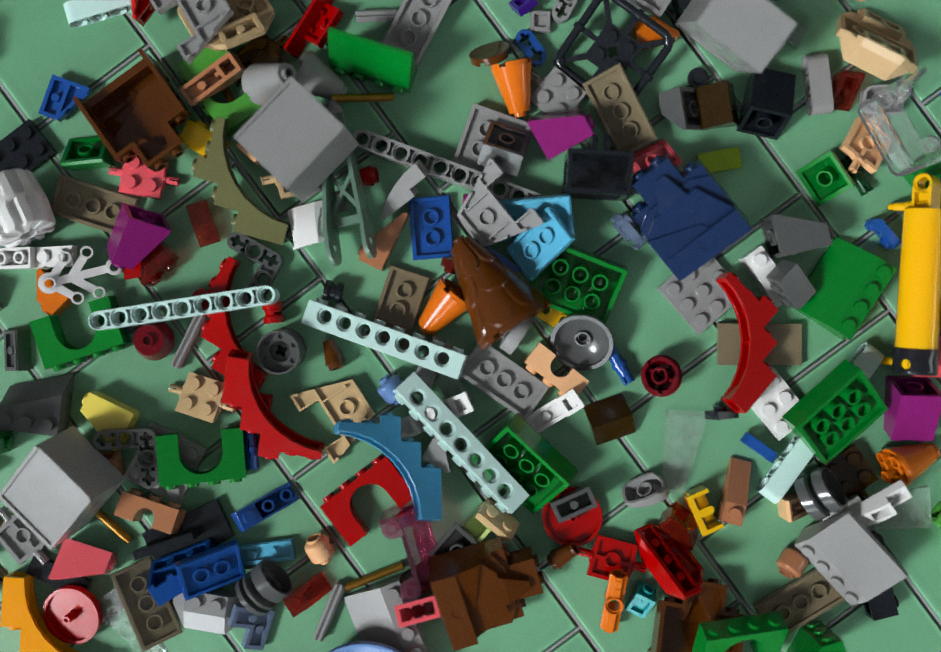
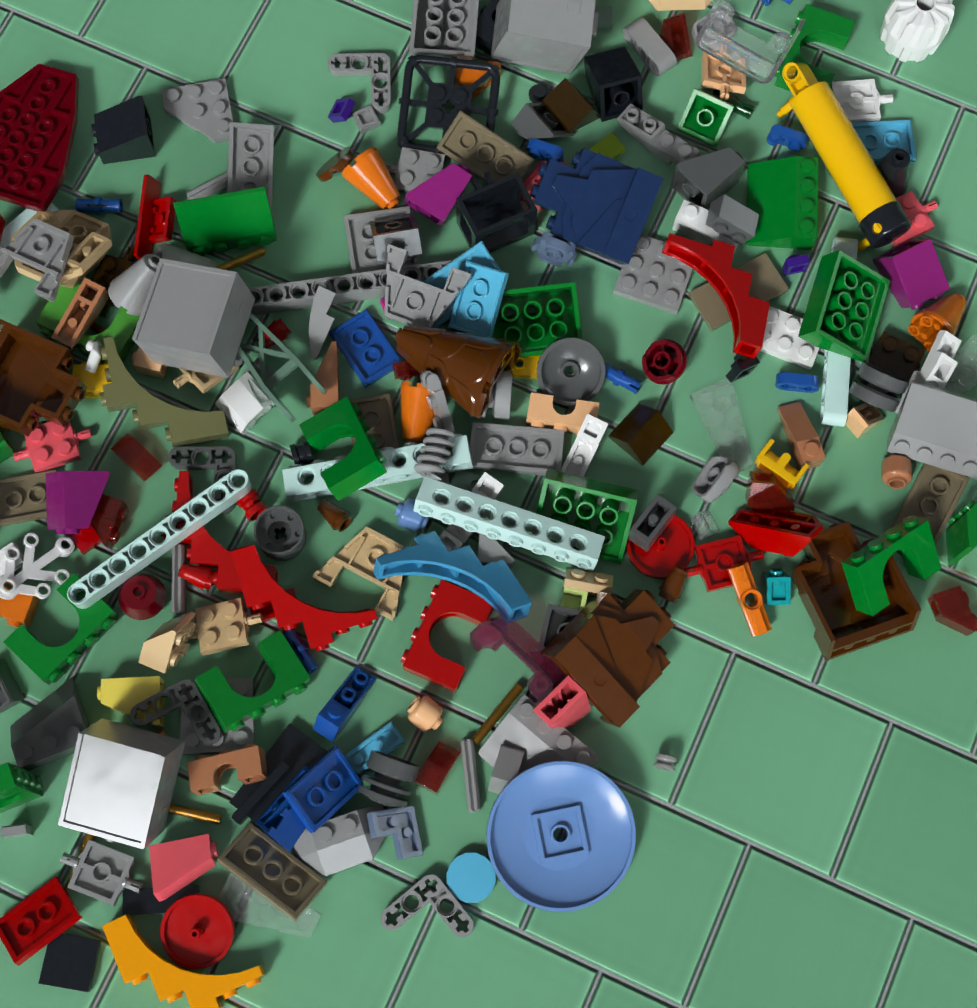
camera: 35 degrees left, 15 degrees down
blue beam [515,29,546,67] -> none
none -> white arm [84,340,103,373]
none -> tan slope [138,612,196,674]
none -> red cone [178,563,214,590]
none -> green arch [299,396,387,501]
none -> light grey piece [414,427,457,480]
none -> light grey hinge [420,370,455,433]
none -> light grey slope [488,744,525,794]
none -> blue plate [526,138,564,162]
none -> light grey slope [617,103,701,165]
none -> clear slope [691,511,720,540]
none -> dark purple plate [782,254,810,276]

